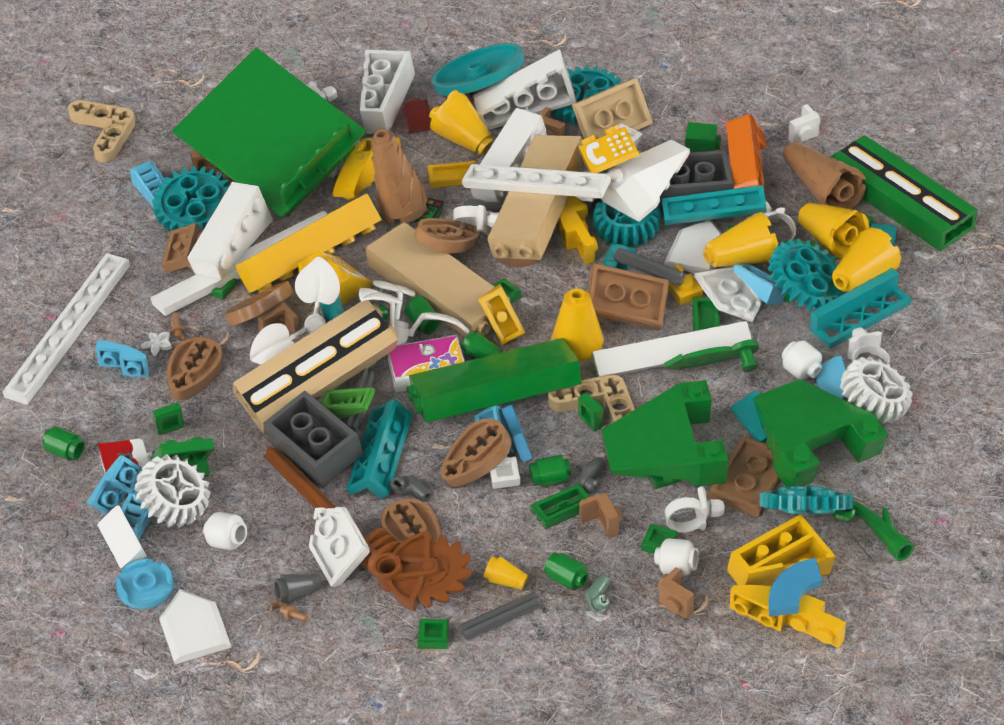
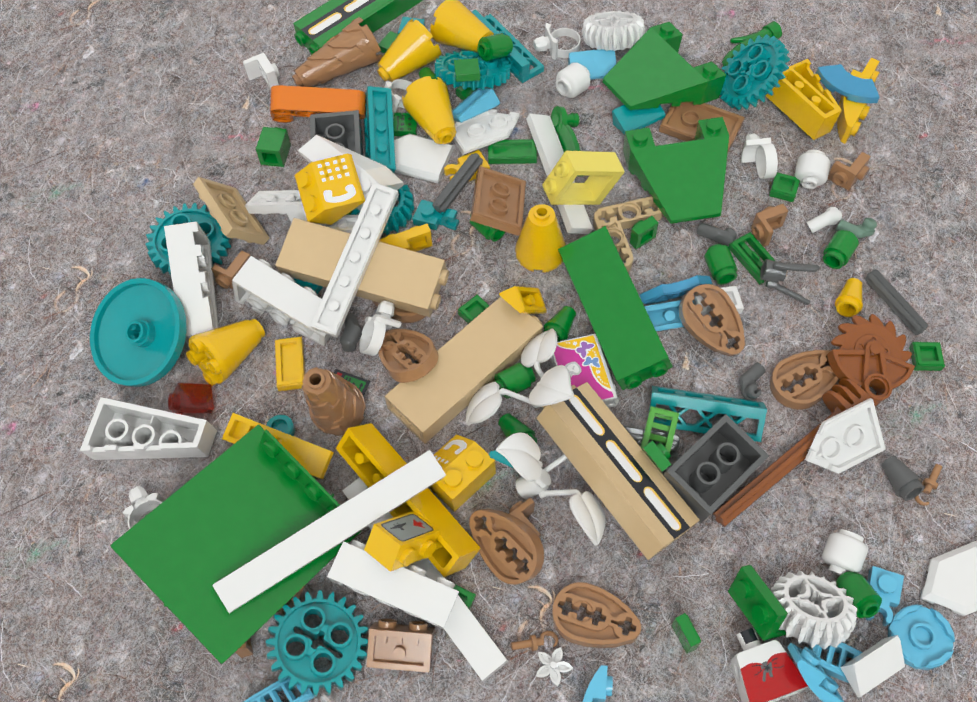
camera: 90 degrees left, 15 degrees up
none -> white tile [213,450,446,614]
none -> yellow brick [364,511,440,572]
none -> green tile [454,58,480,82]
none -> green brick [477,33,513,61]
none -> light yellow window [542,151,625,205]
none -> green plate [642,440,671,472]
none -> dark grey plant [760,259,820,305]
none -> white arm [806,207,842,233]
none -> green brick [836,571,882,618]
none -> medium azure plate [866,566,904,626]

